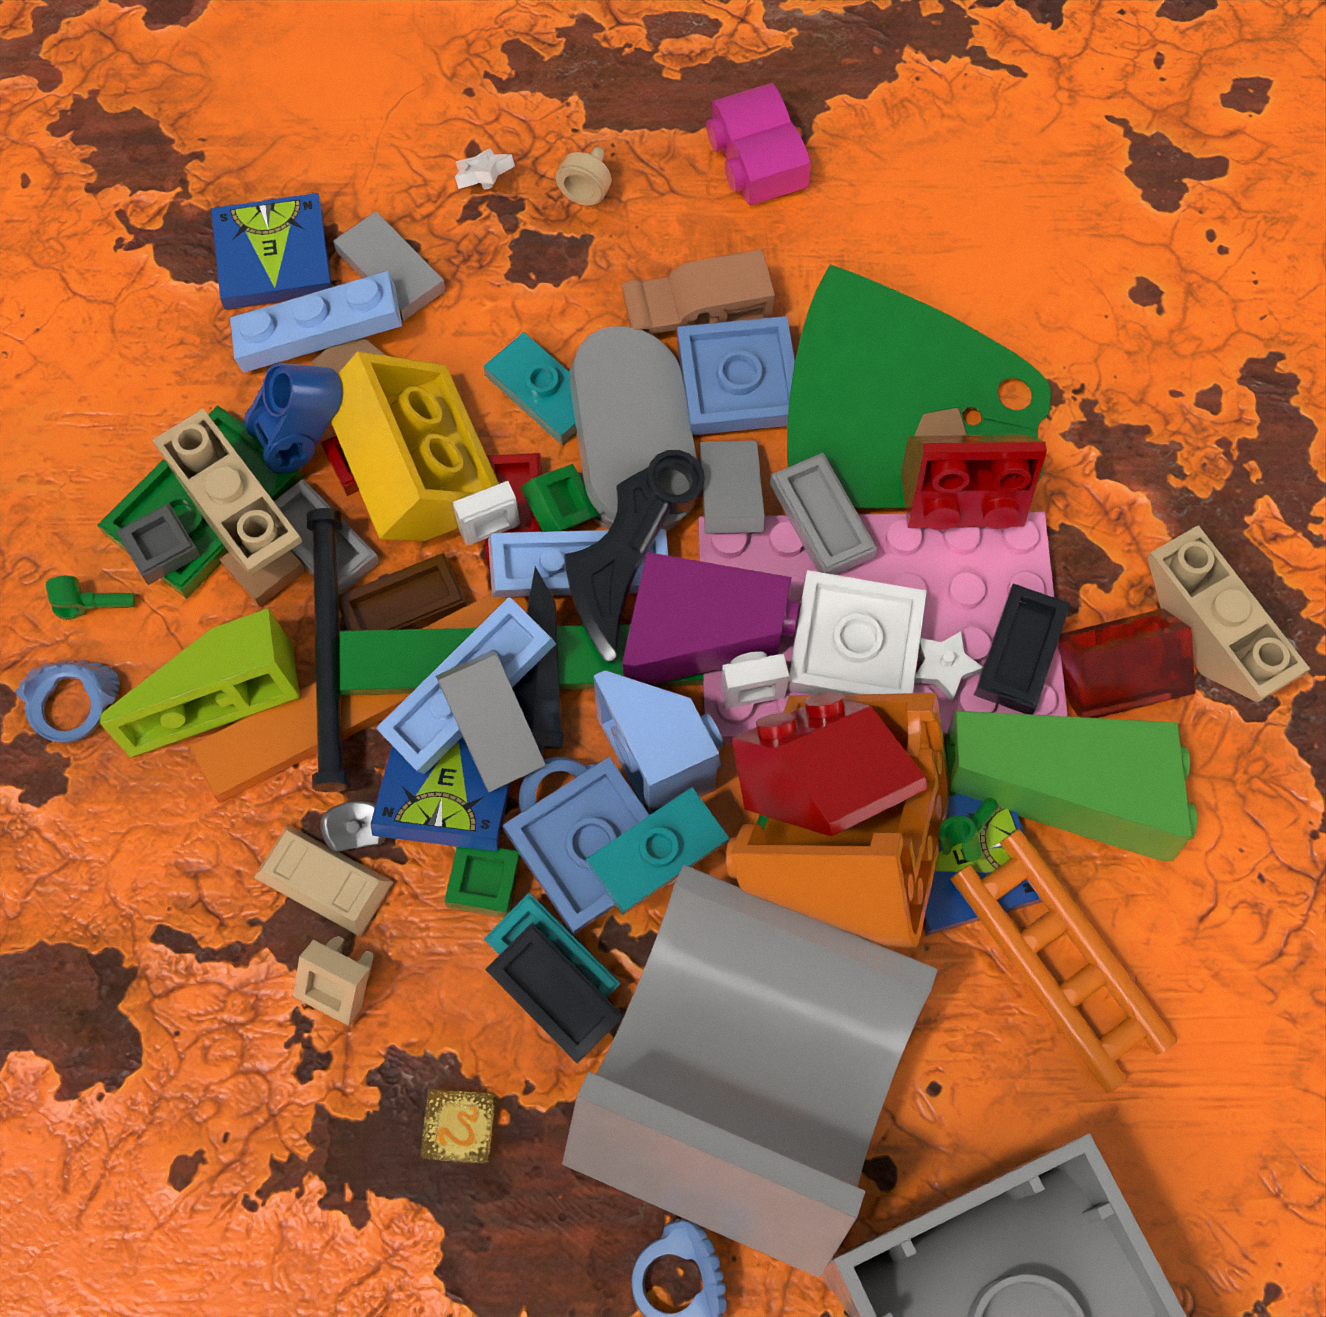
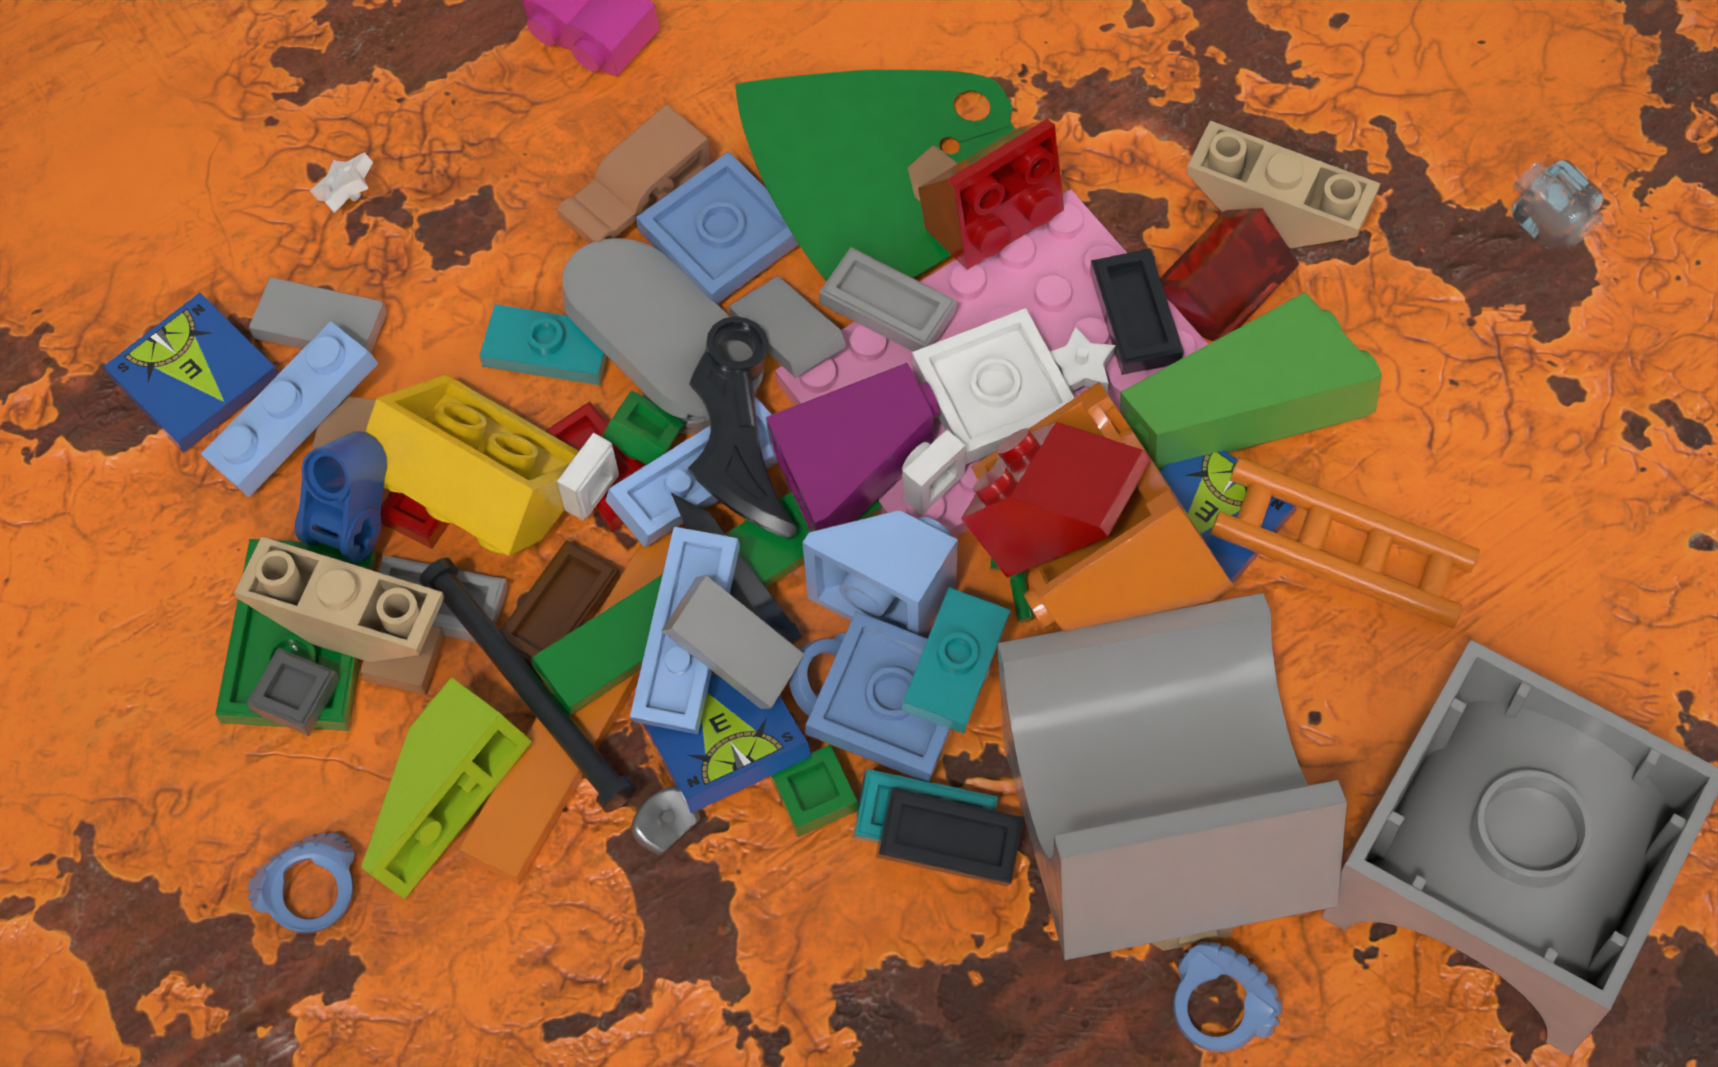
camera: 30 degrees left, 5 degrees down
green hand [45,575,135,620] -> none
tan tile [254,824,393,937] -> none
tan tile [293,936,373,1026] -> none
clear yellow tile [420,1089,495,1164] -> none
tan tile [555,146,612,206] -> none
green hand [938,798,998,862] -> none

